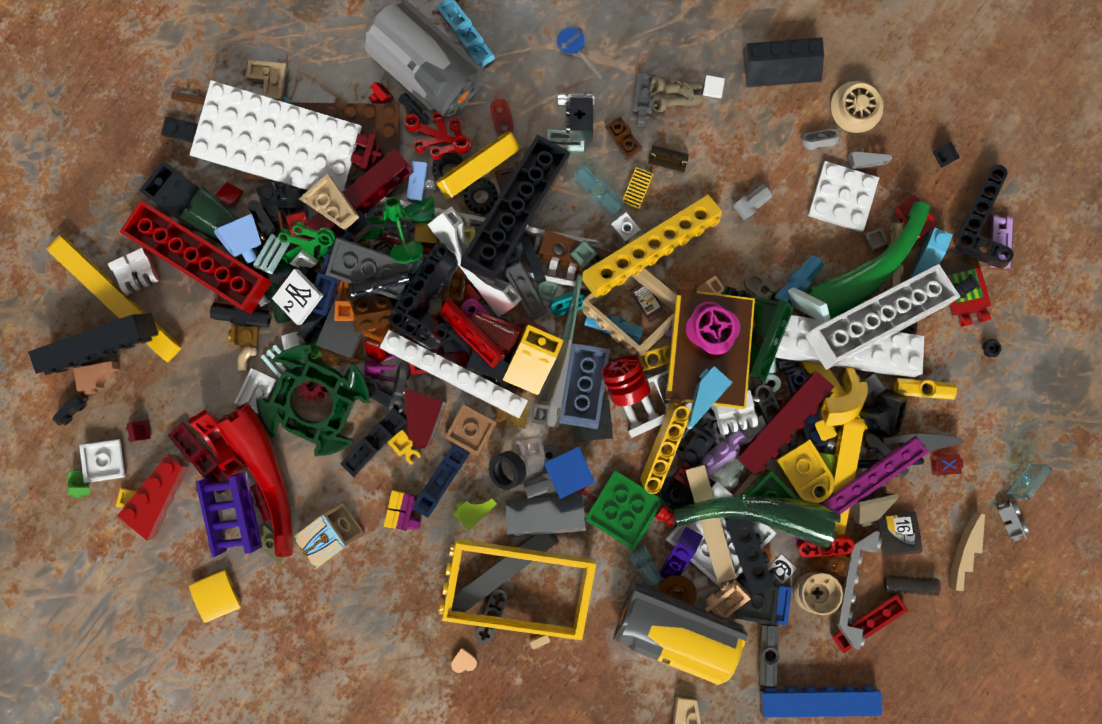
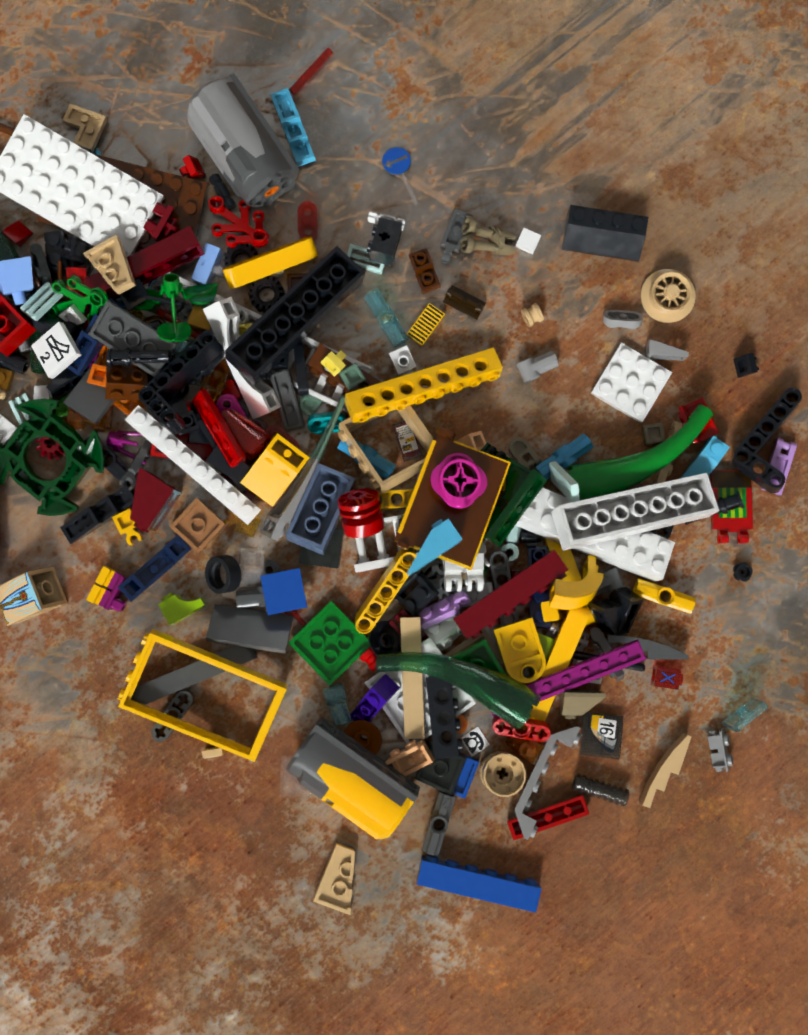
camera: 20 degrees right, 0 degrees up
red tile [364,338,387,362] -> none
light nougat tile [451,648,477,673] -> none
none -> light yellow tile [320,350,347,377]
none -> tan wheel [521,303,544,328]

